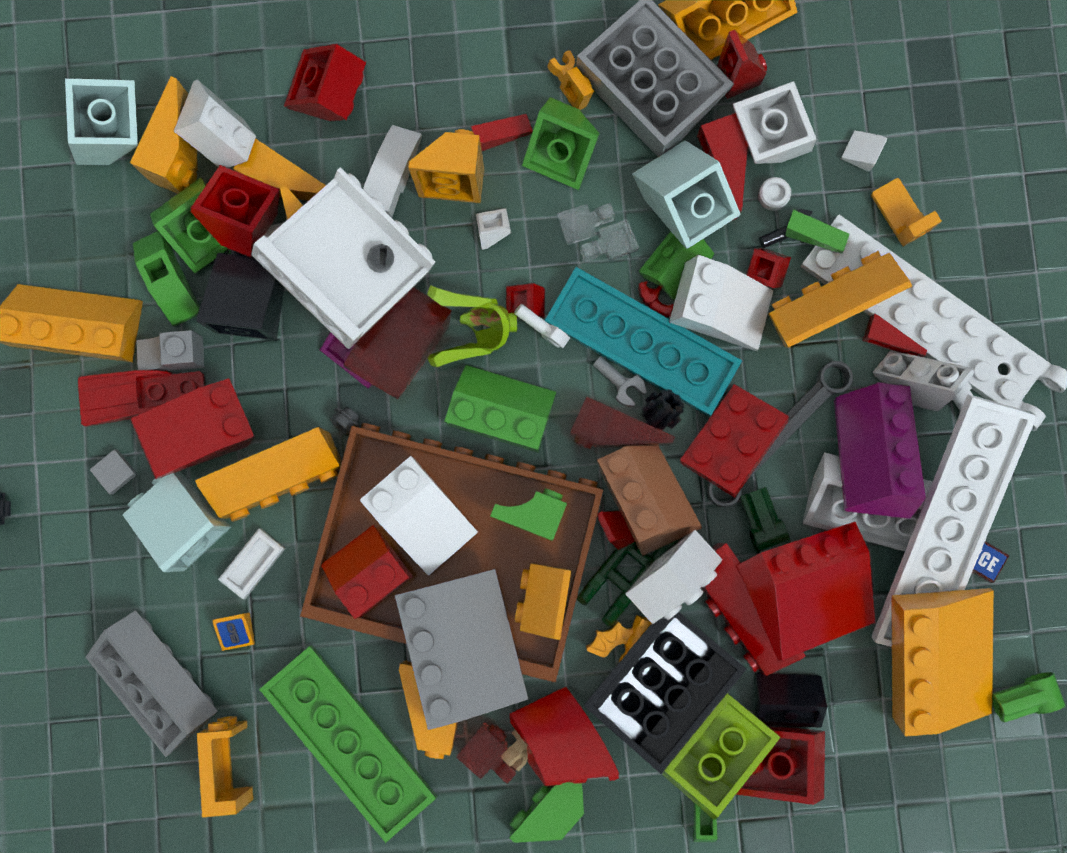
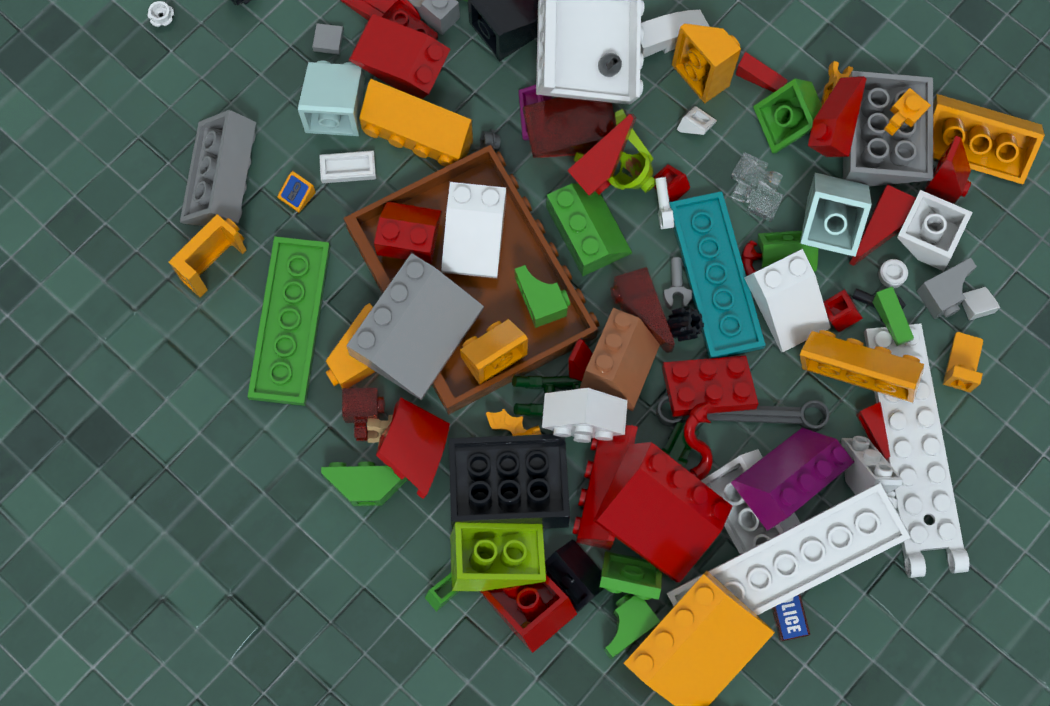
camera: 40 degrees right, 10 degrees down
none -> red slope [567,114,636,196]
none -> bright green plate [599,551,662,600]
none -> bright green arch [604,593,661,659]
none -> red animal [684,401,713,481]
none -> red slope [808,76,867,157]
none -> light orange plate [884,88,931,136]
none -> light grey arch [916,258,977,319]

